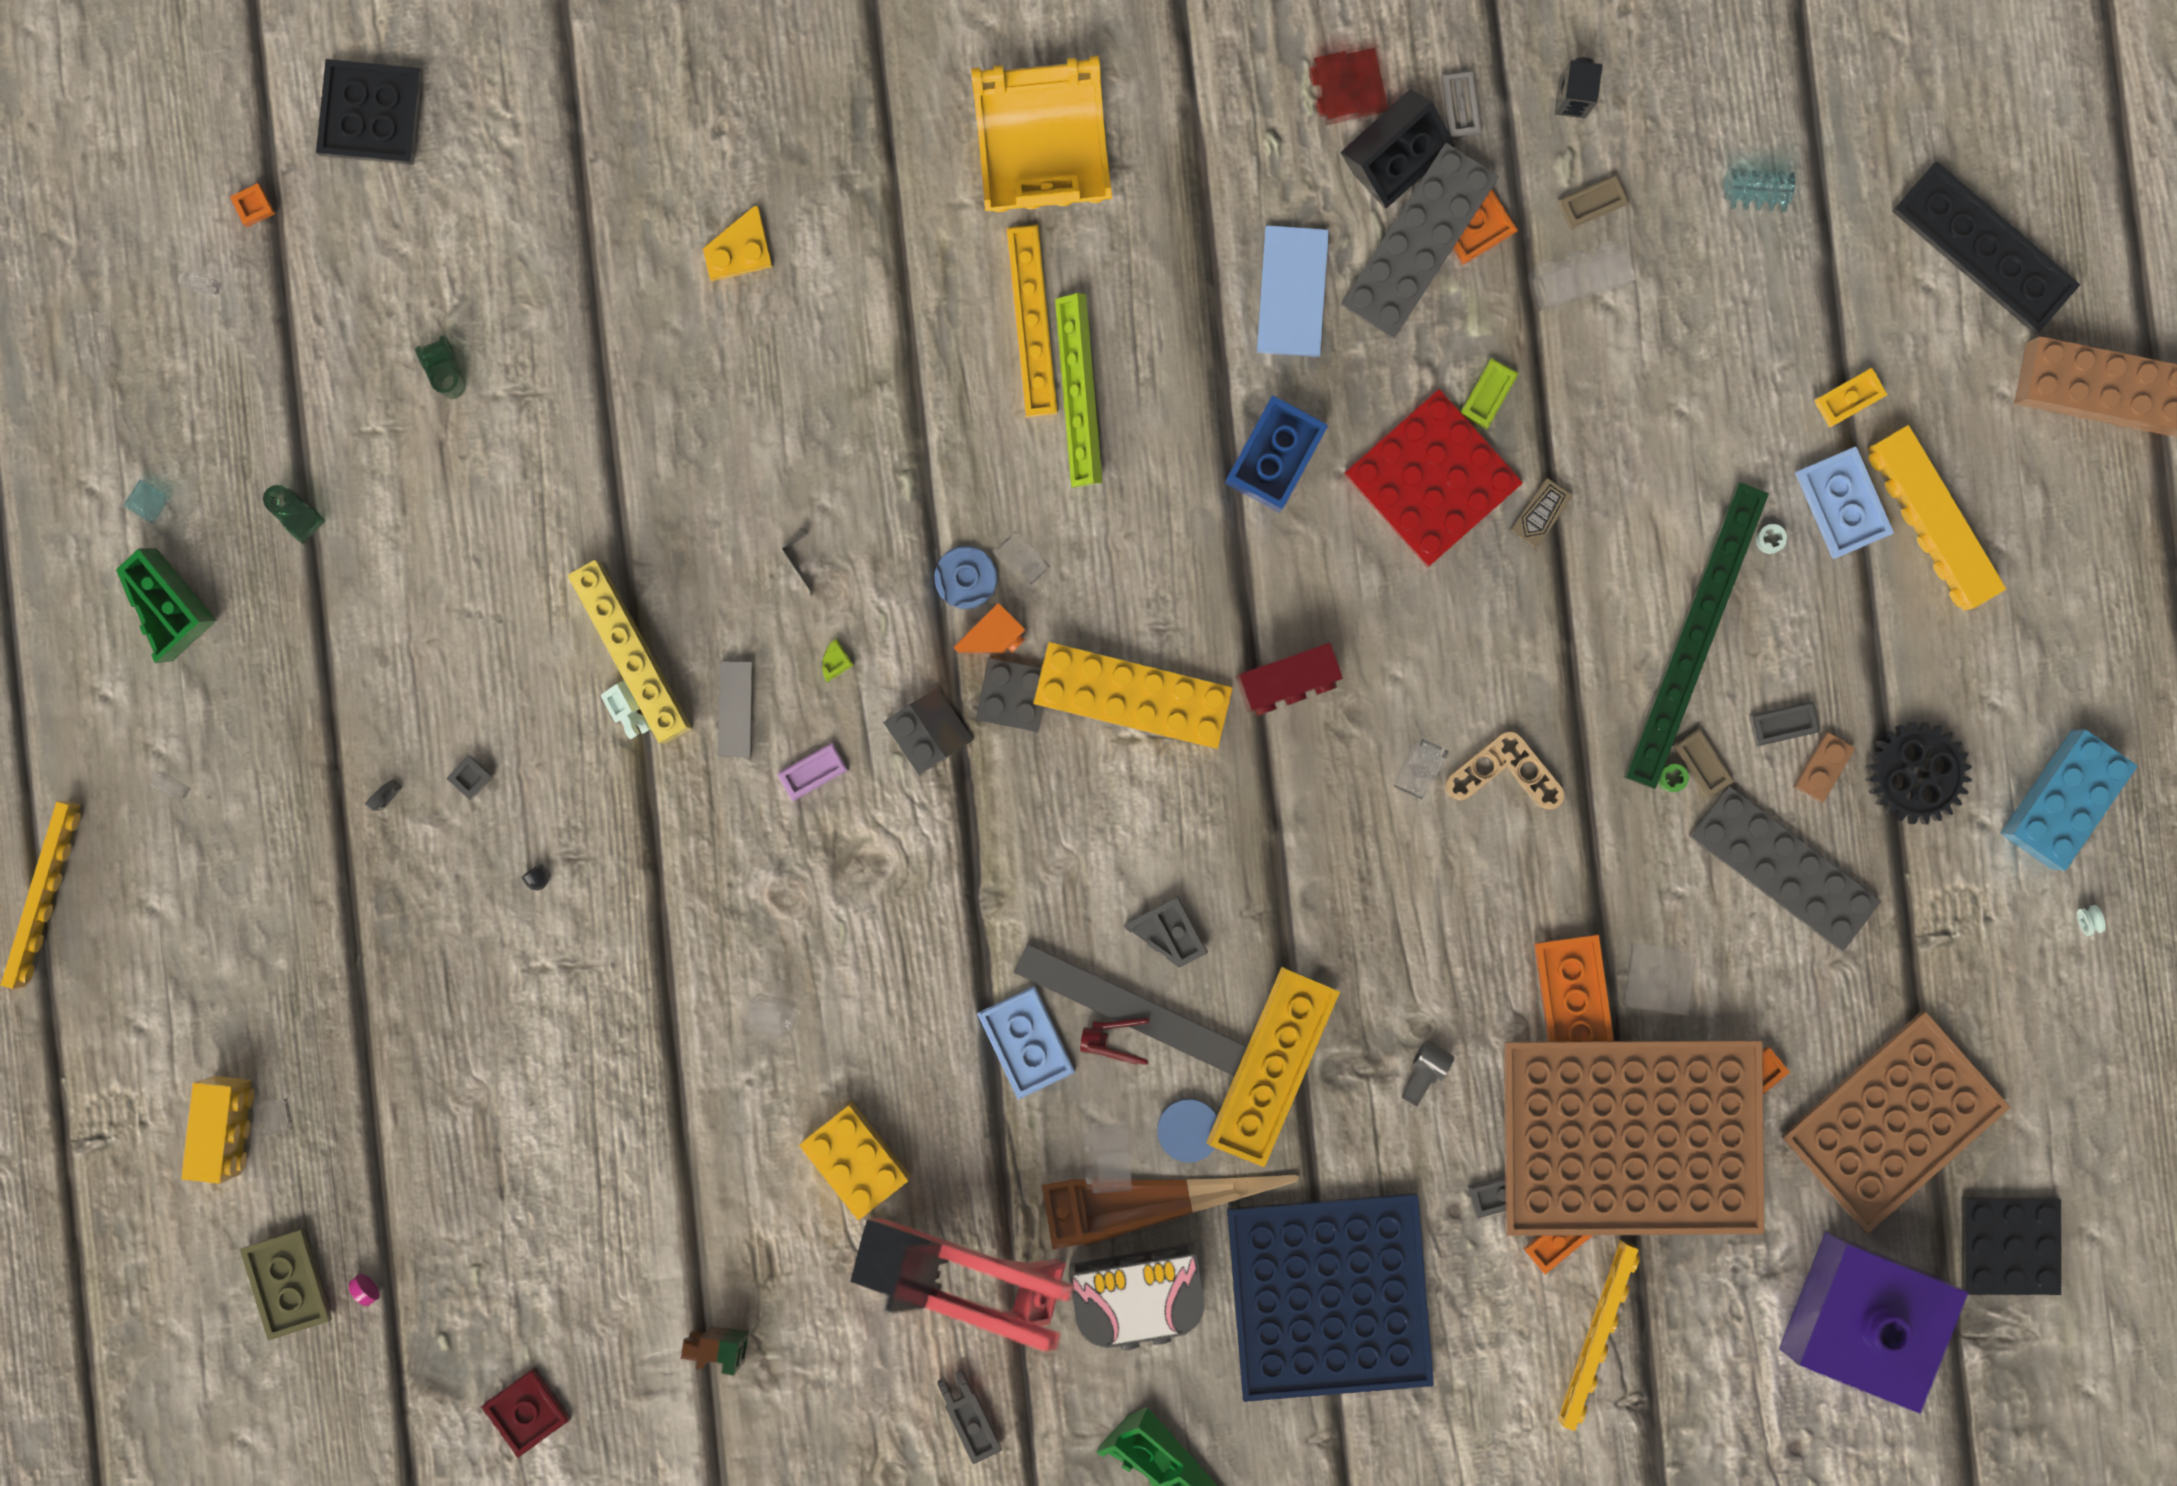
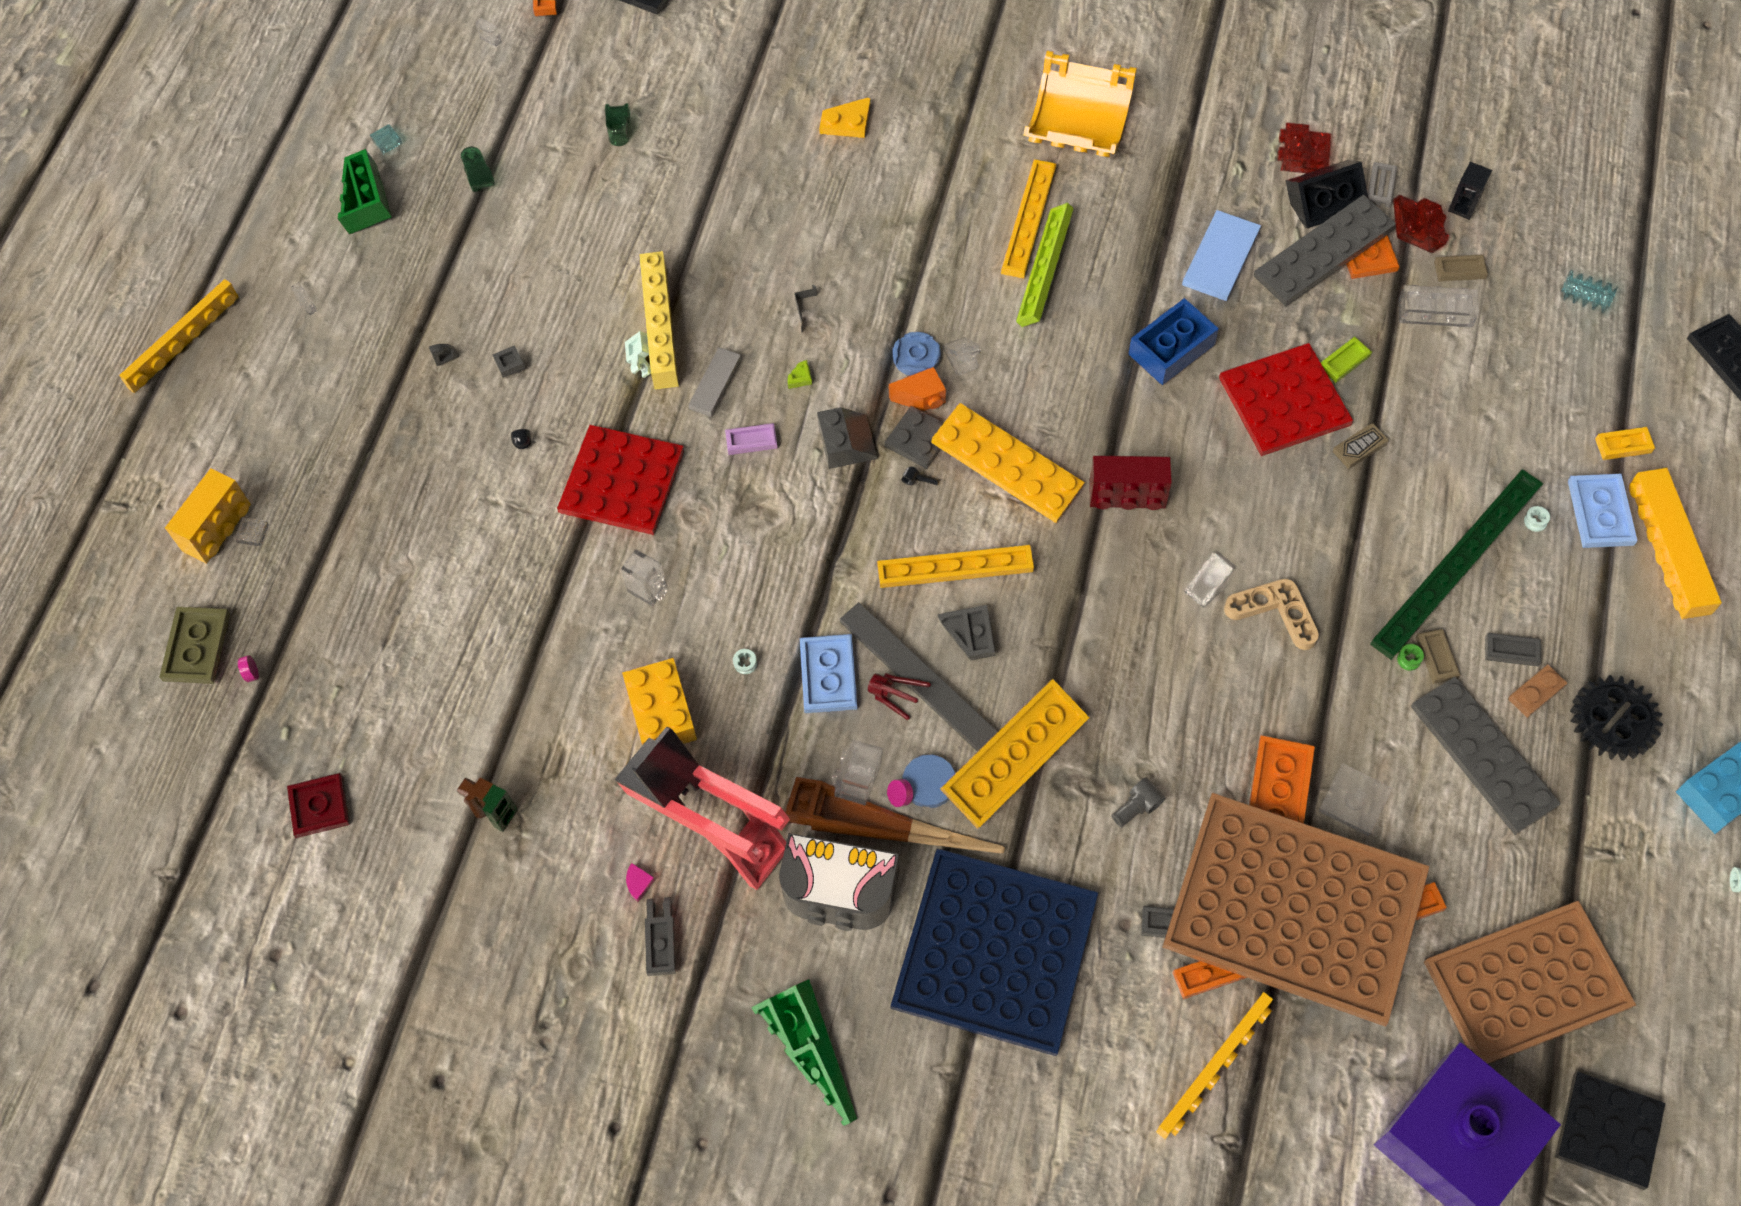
camera: 25 degrees right, 25 degrees down
none -> red plate [557,425,684,535]
none -> dark pink tile [626,863,655,902]
none -> light aqua bush [733,649,757,674]
none -> yellow plate [877,545,1034,588]
none -> dark pink tile [887,779,913,807]
none -> black hand [901,466,938,486]
none -> clear red plate [1393,195,1448,253]

